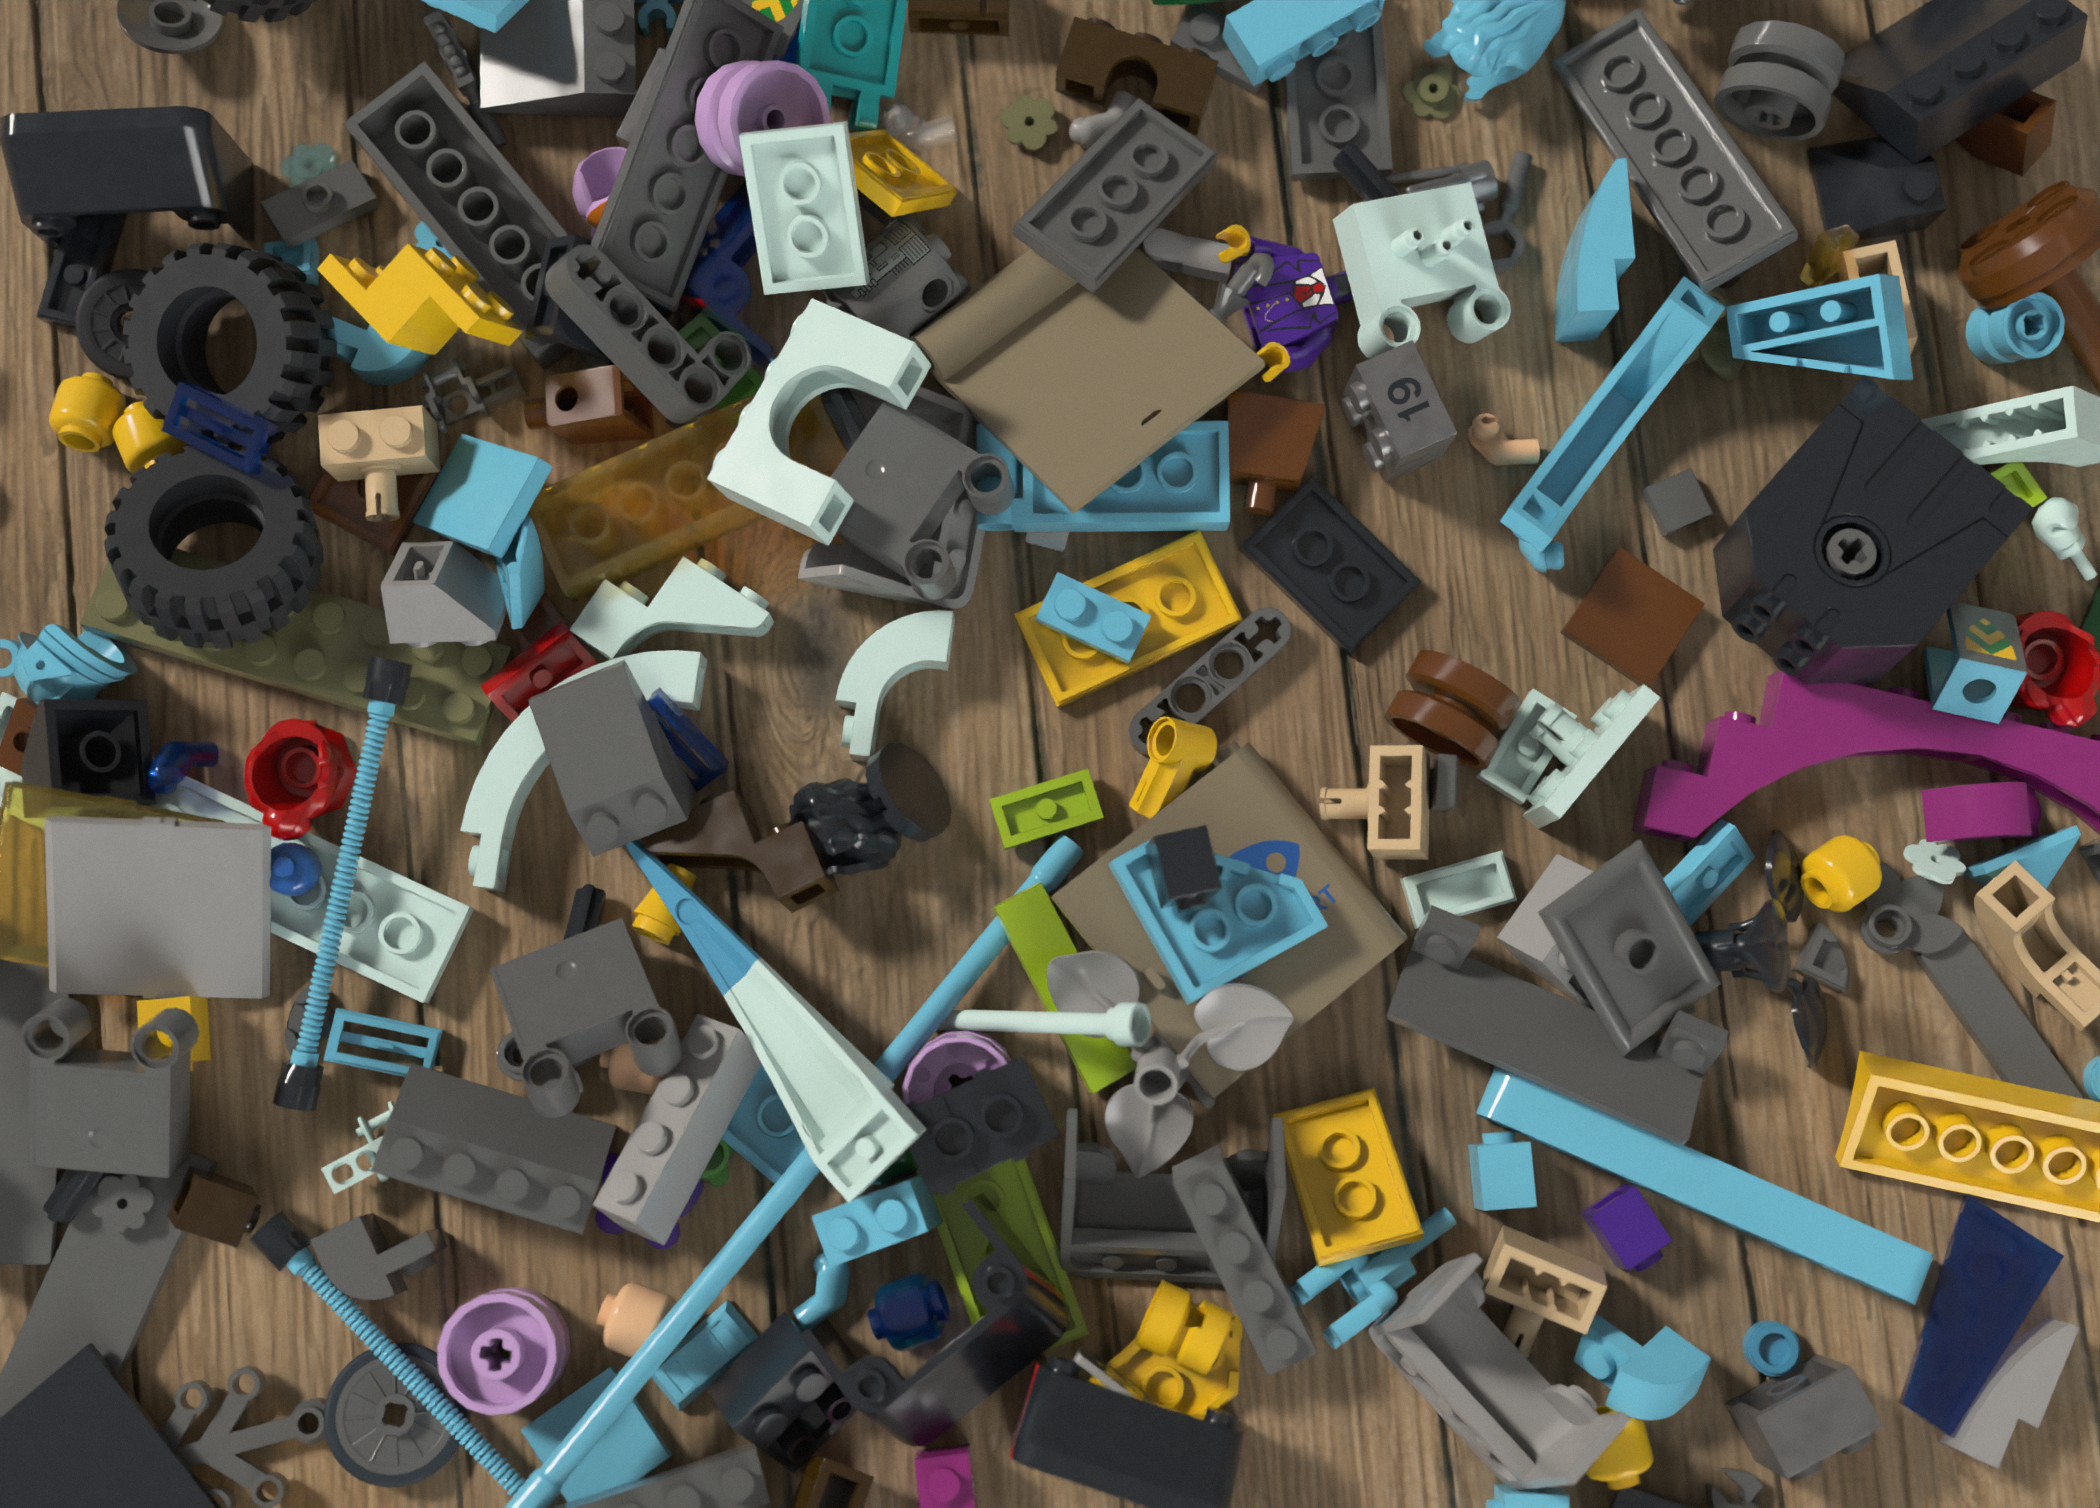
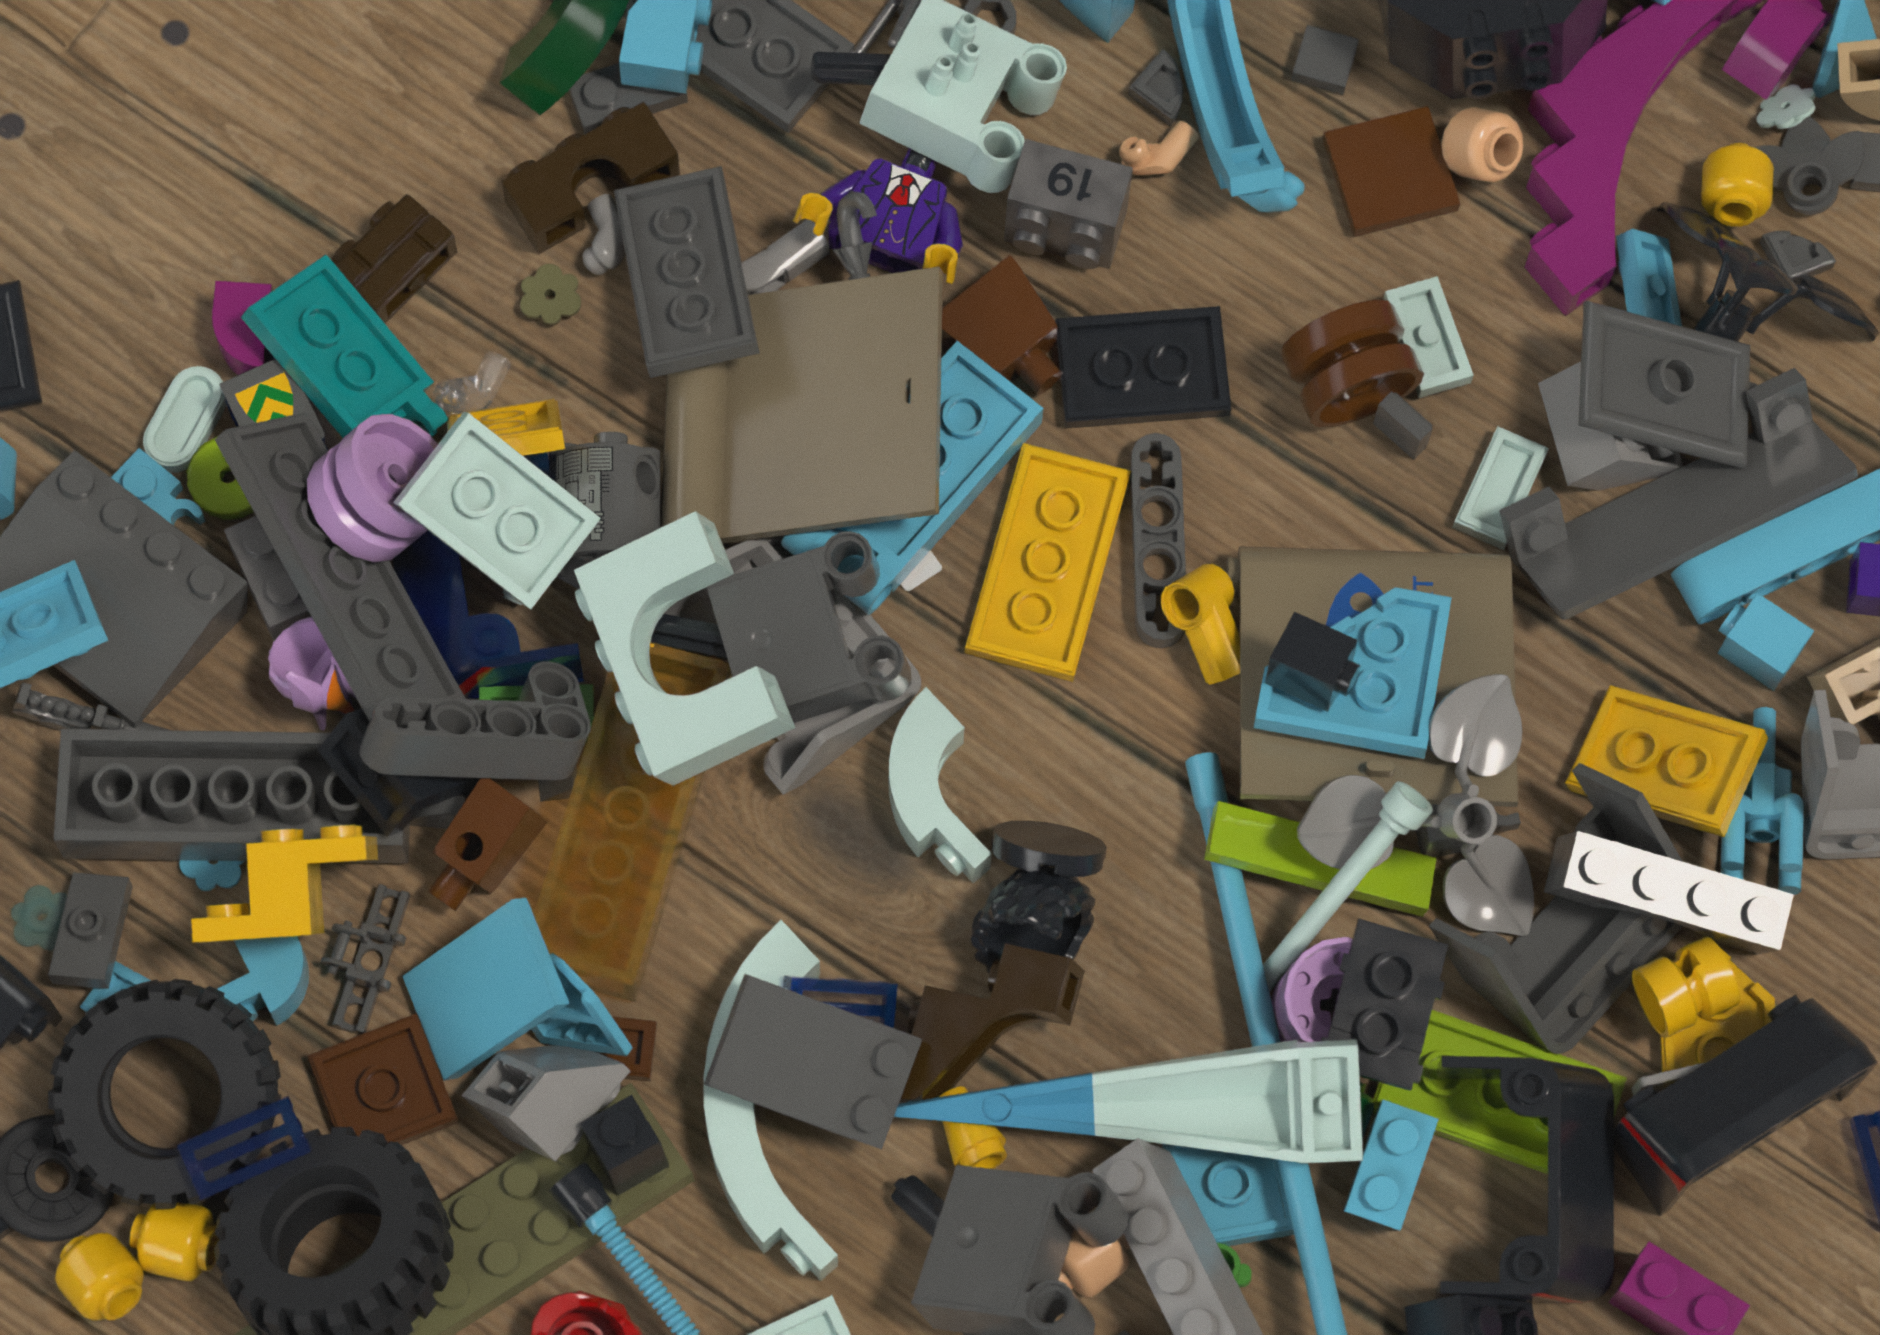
camera: 50 degrees left, 10 degrees down
tan brick [318,405,440,522] -> none
red plate [480,620,597,723] -> none
light aqua arch [569,556,774,660] -> none
medium azure arm [793,1252,850,1330] -> none
clear blue head [868,1272,951,1352] -> none
lime plate [989,768,1104,850] -> none
medium azure plate [1035,572,1151,665] -> none
tan brick [1319,745,1430,860] -> none
light aqua plate [1522,684,1660,829] -> none
none -> black brick [580,1094,669,1196]
none -> dark grey tile [1128,49,1183,127]
none -> light nougat head [1442,107,1523,183]

